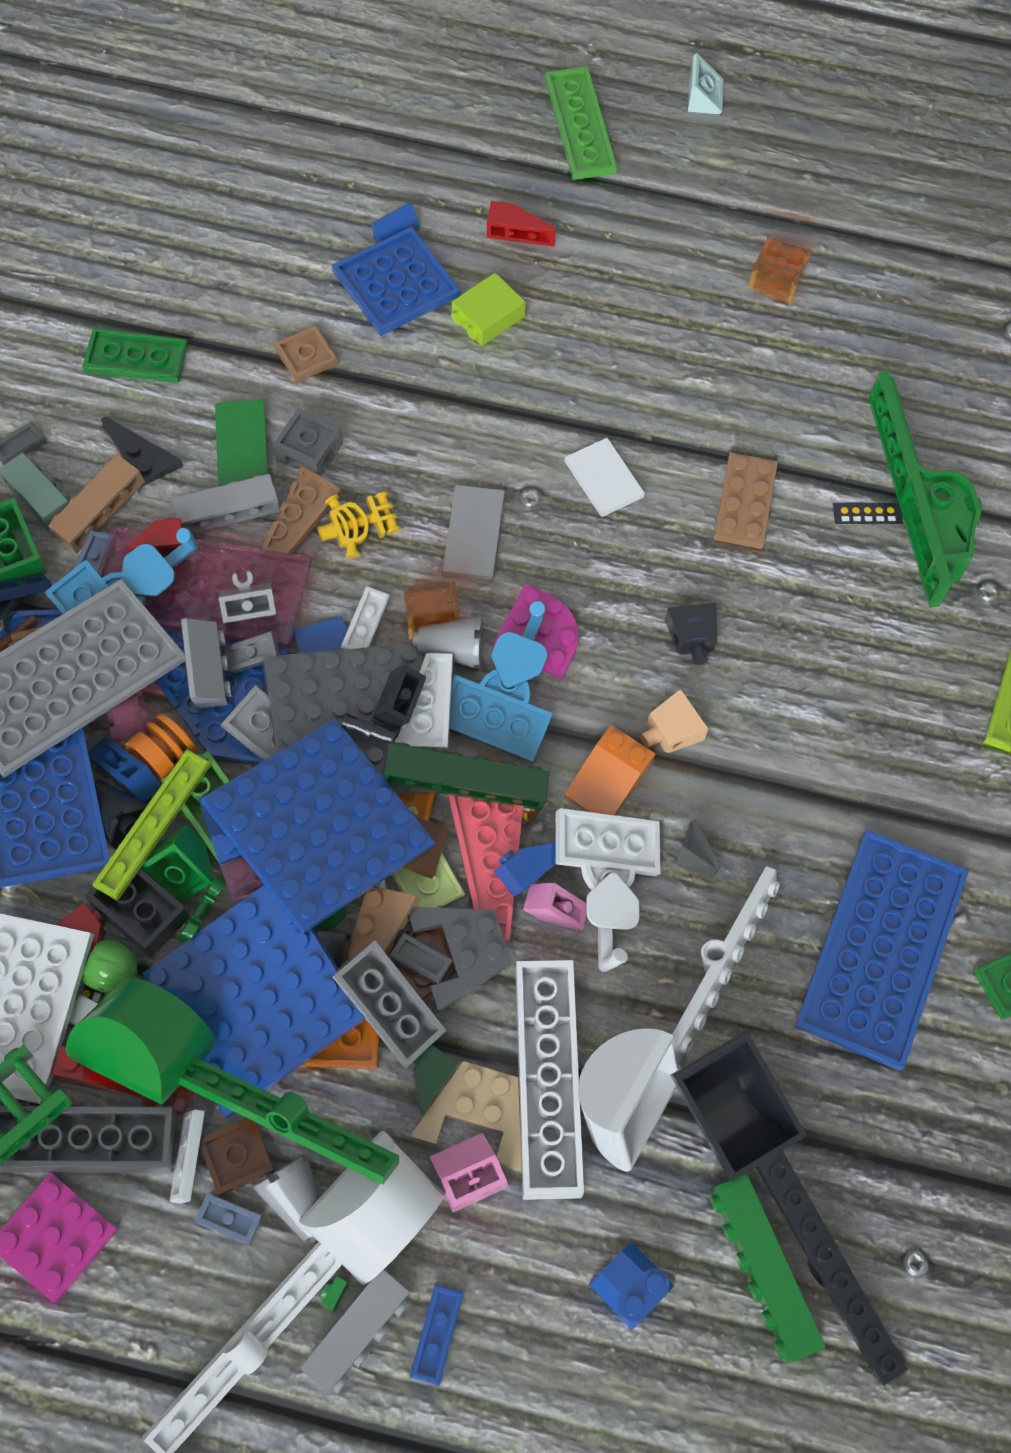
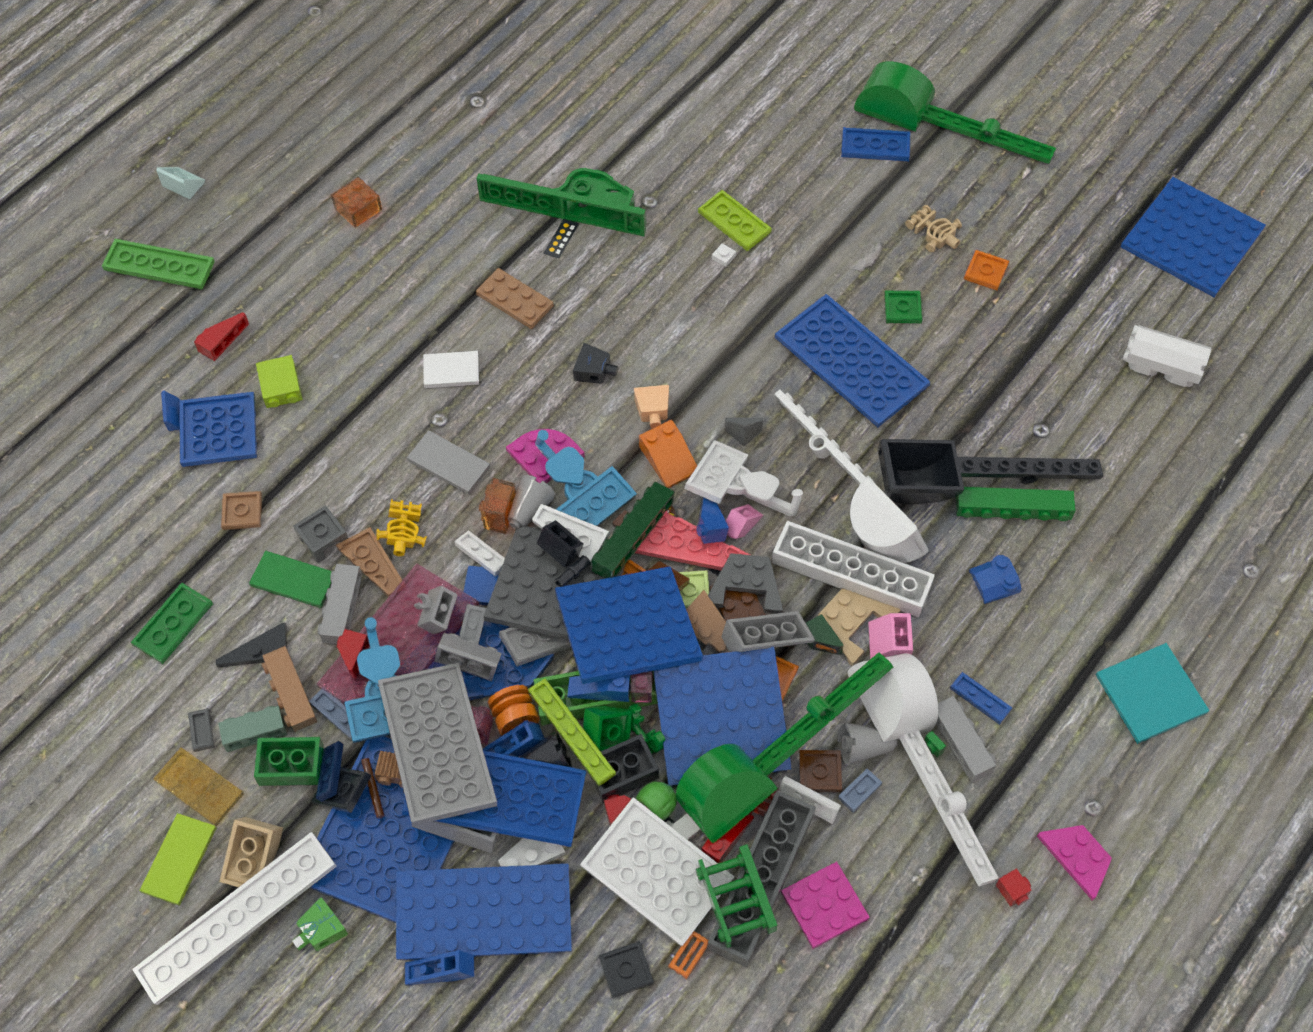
camera: 60 degrees left, 5 degrees down
dark grey tile [389,933,453,984] -> none
none -> white plate [712,244,736,267]

